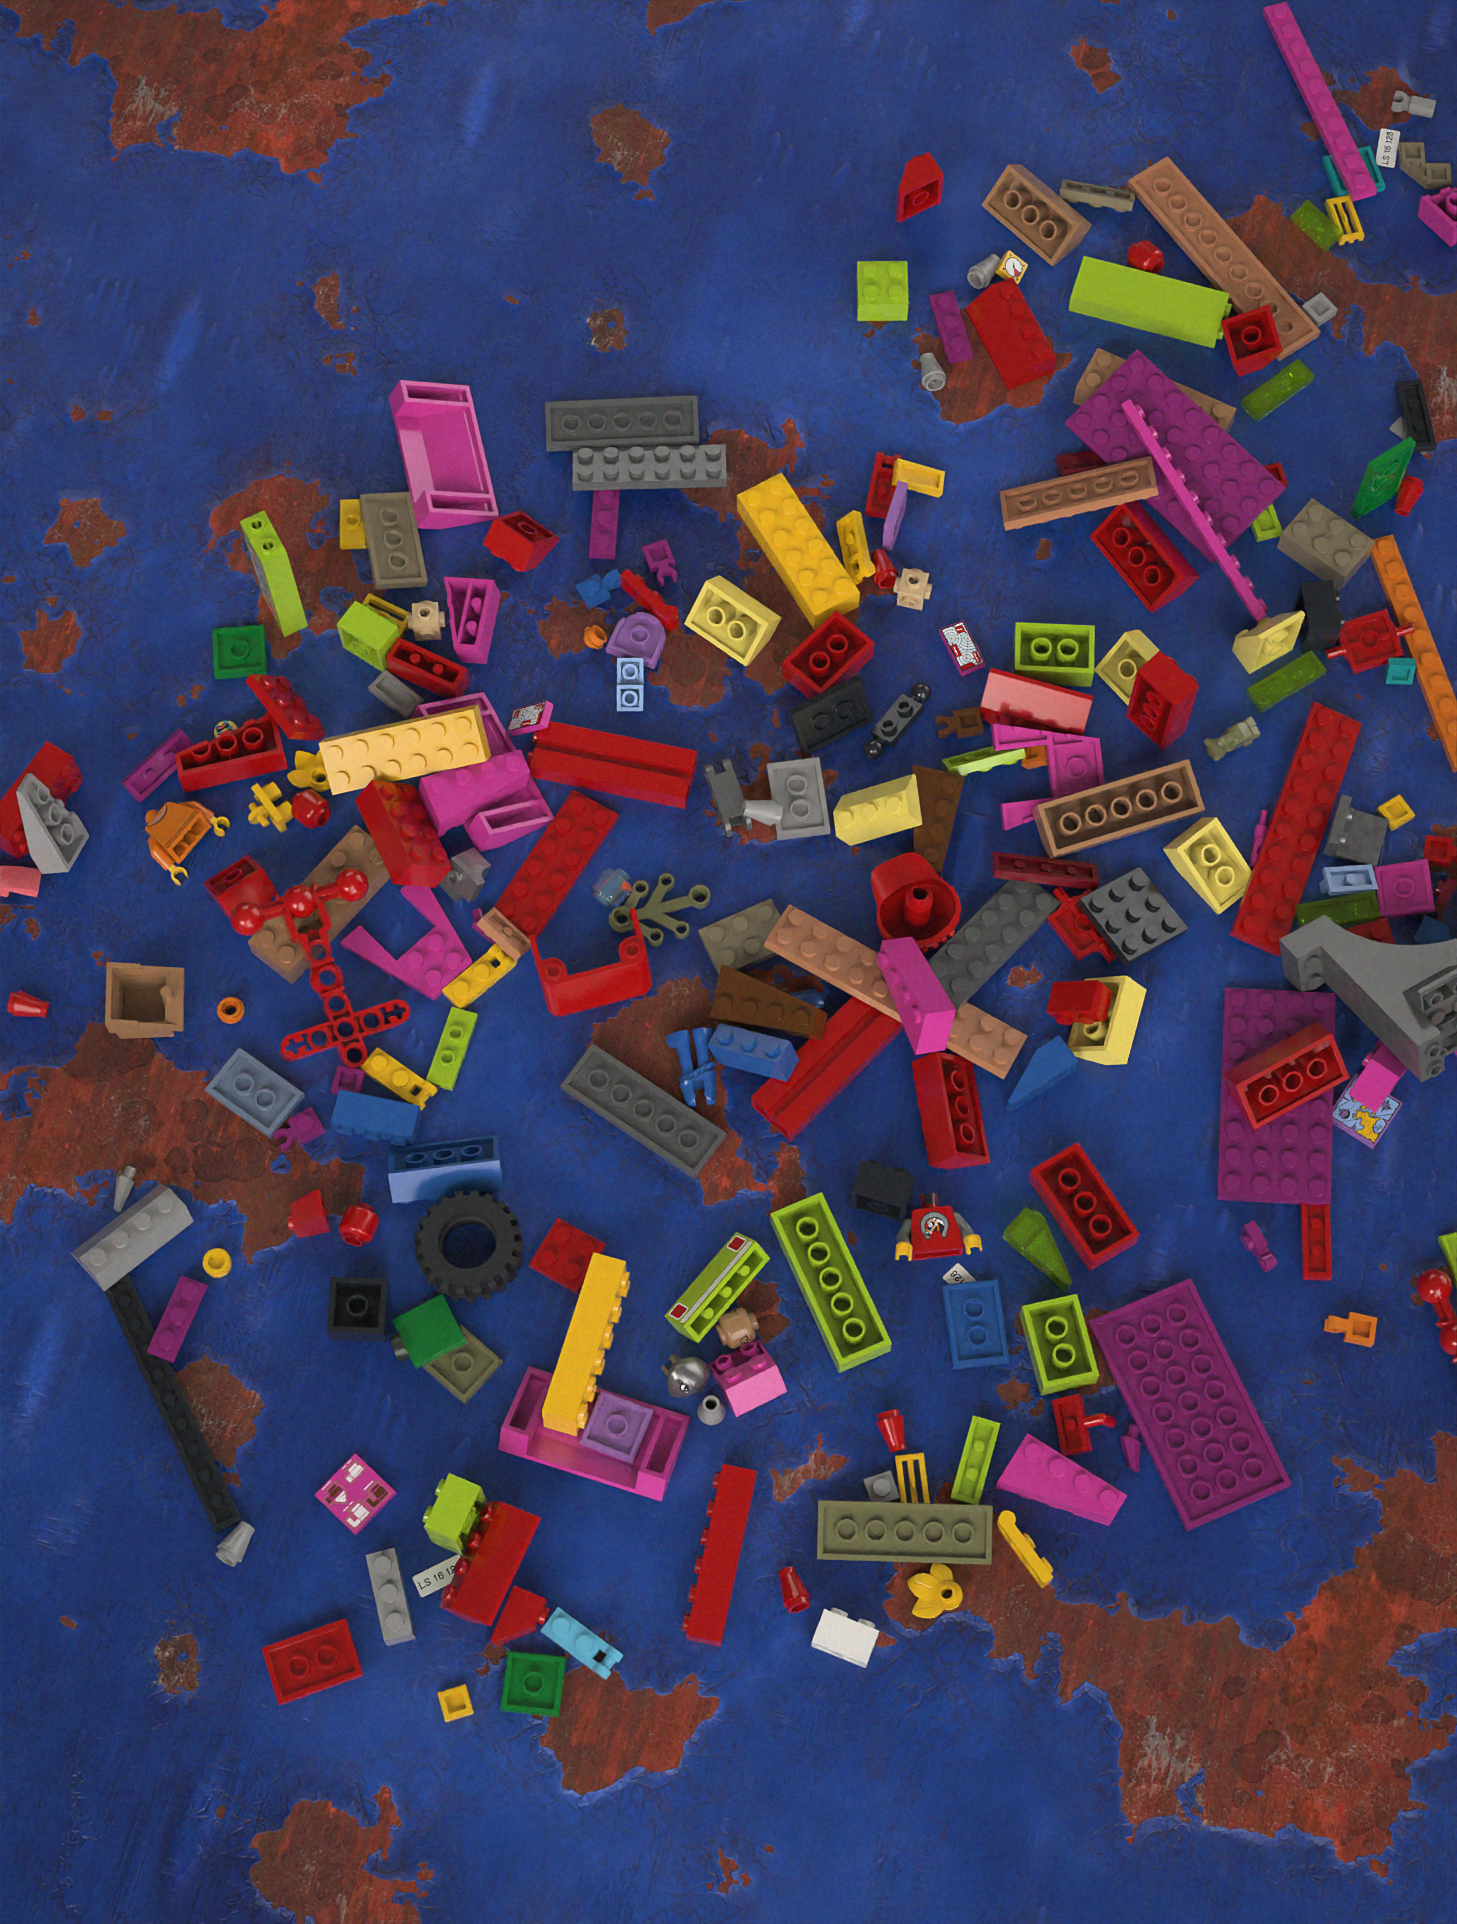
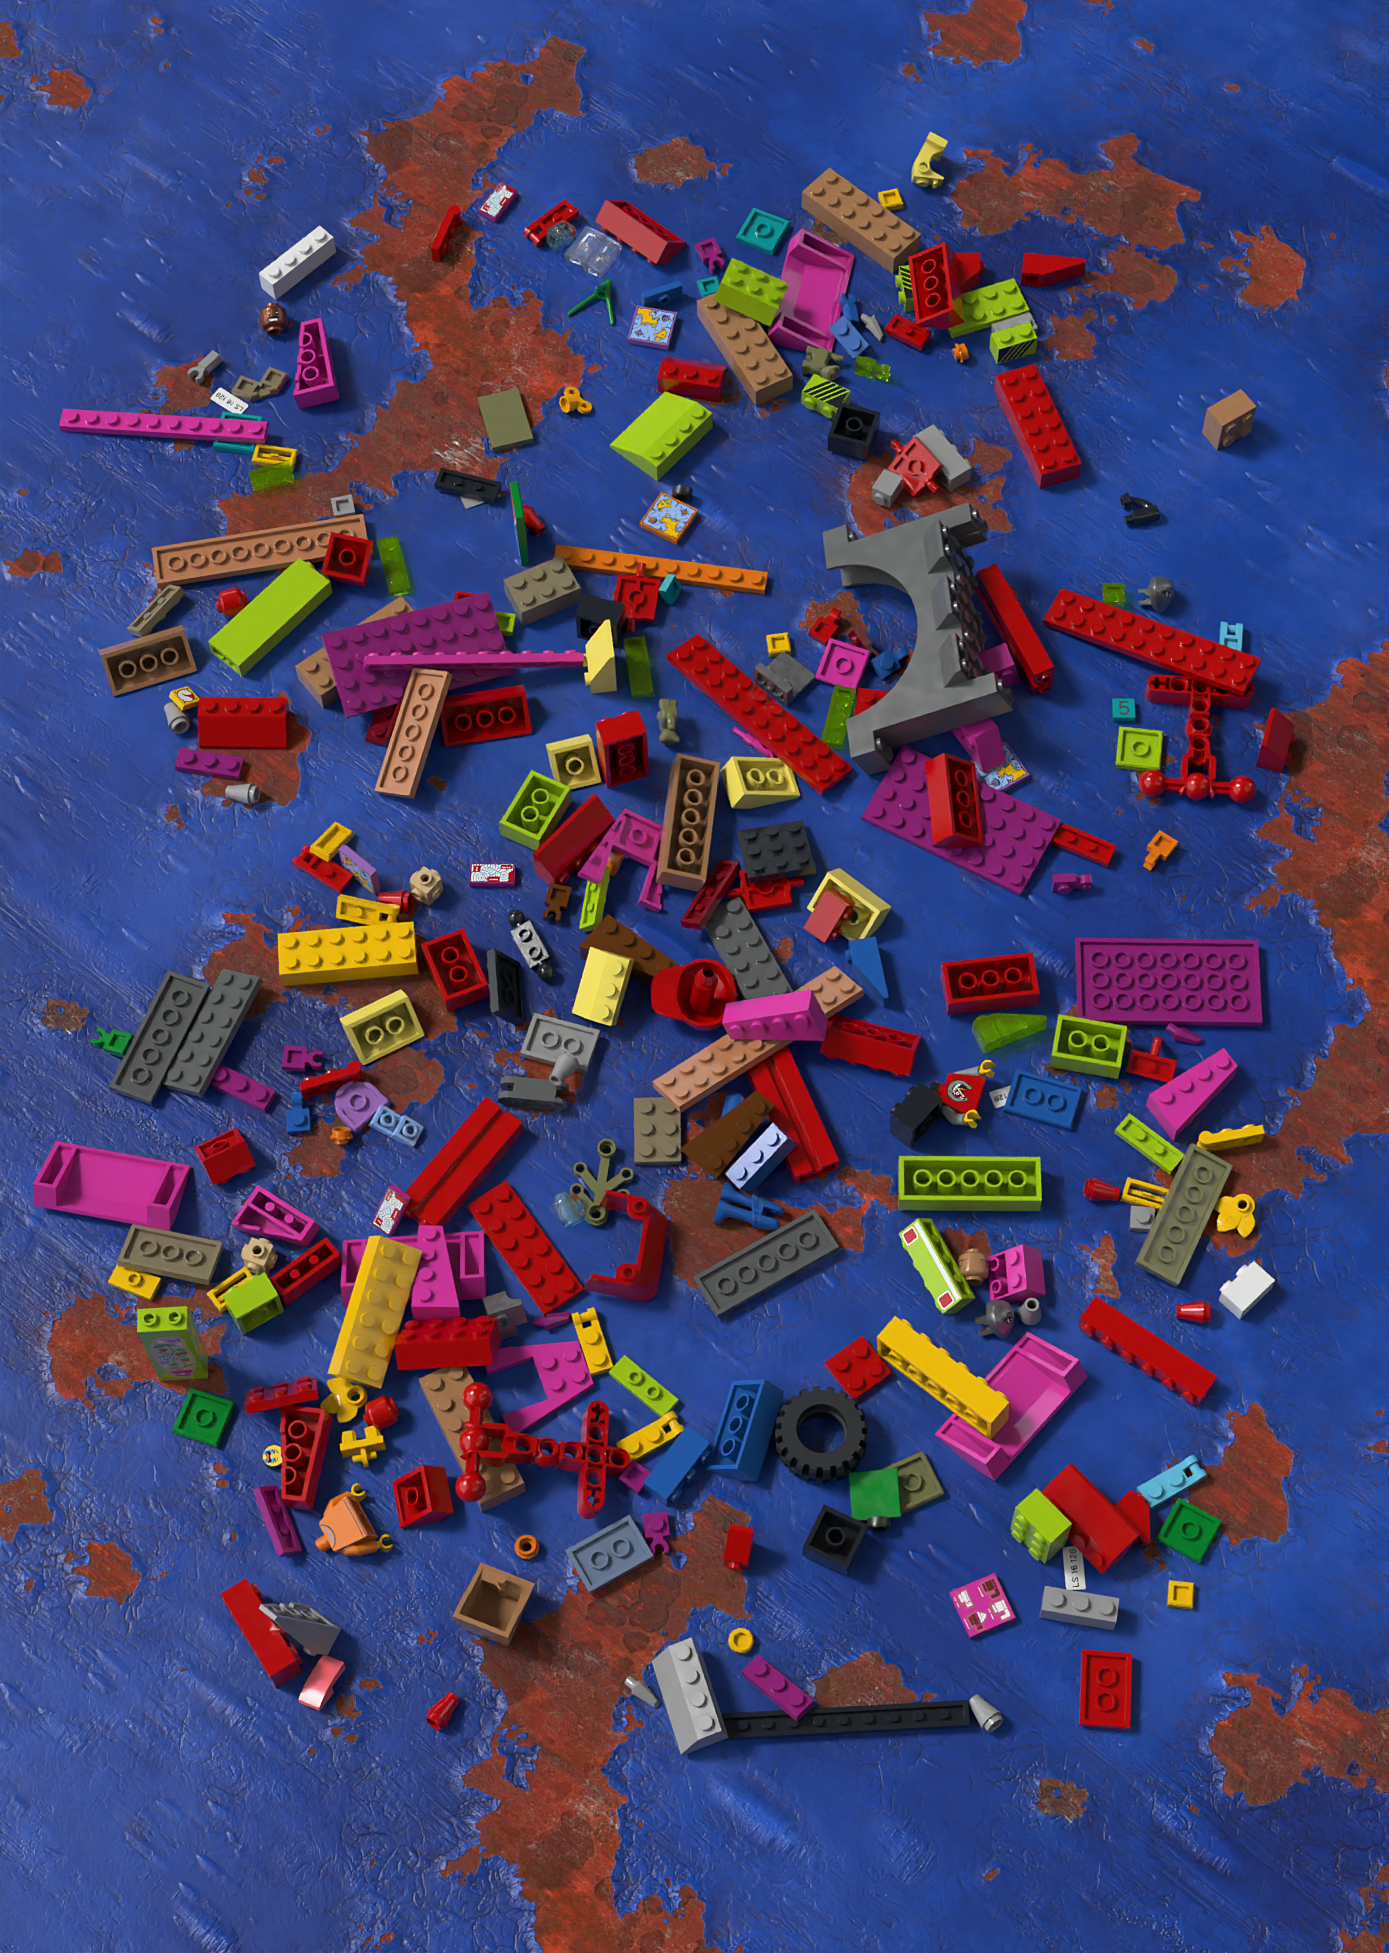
camera: 65 degrees left, 5 degrees down
red head [338,1203,380,1247] -> none
light grey tile [368,669,425,720] -> none
nougat plate [476,907,531,961] -> none
medium lavender tile [579,1390,654,1465] -> none
lime brick [856,261,909,321] -> none
red slope [896,152,944,223] -> none
medium blue plate [1319,864,1378,896] -> none
none -> green plate [91,1028,134,1057]

